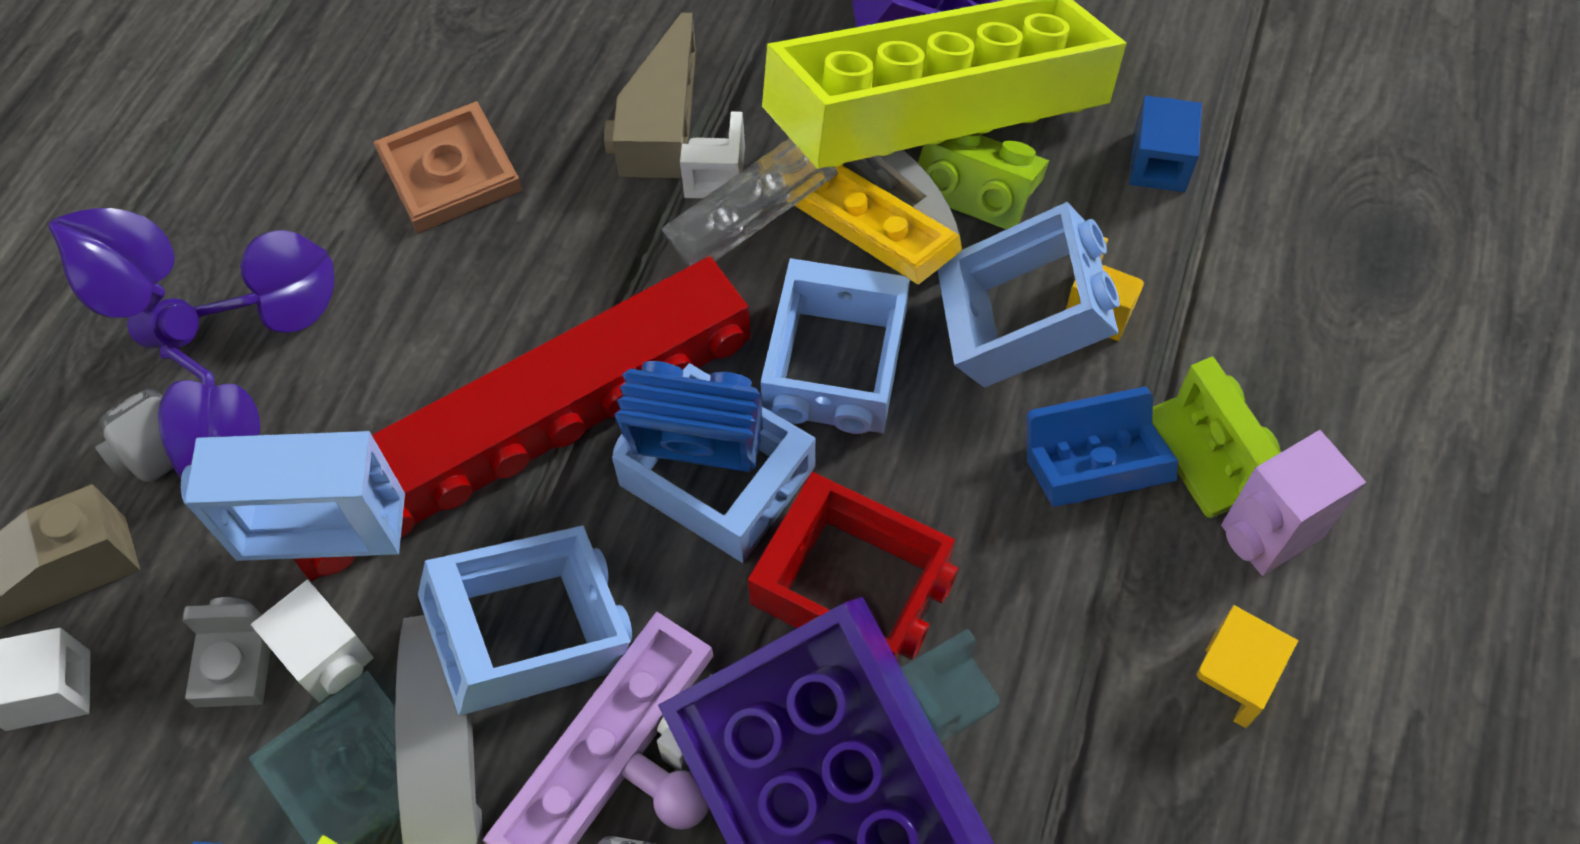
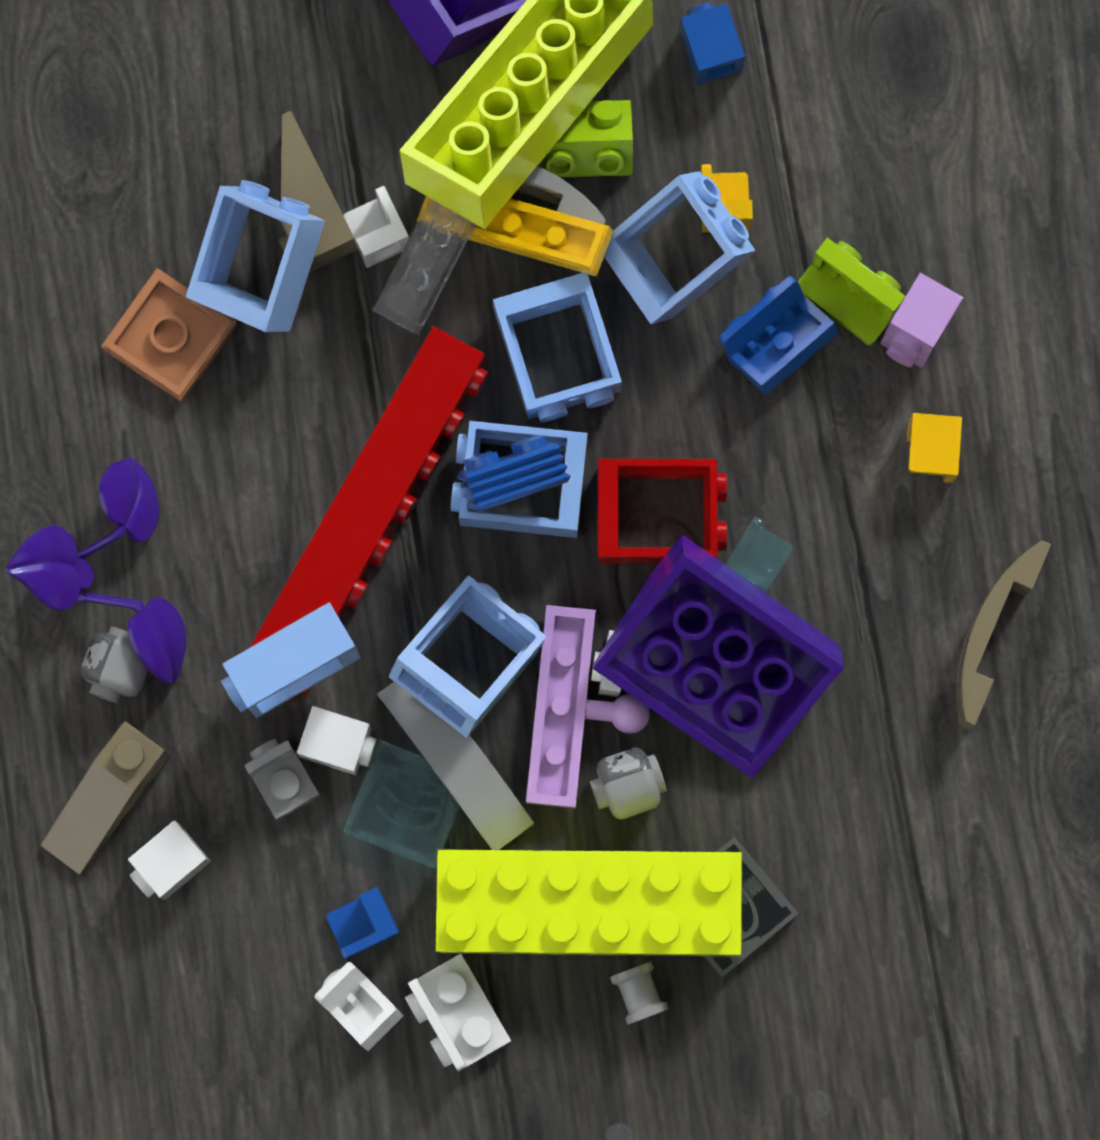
camera: 30 degrees left, 20 degrees up
none -> light blue window [186,180,326,332]

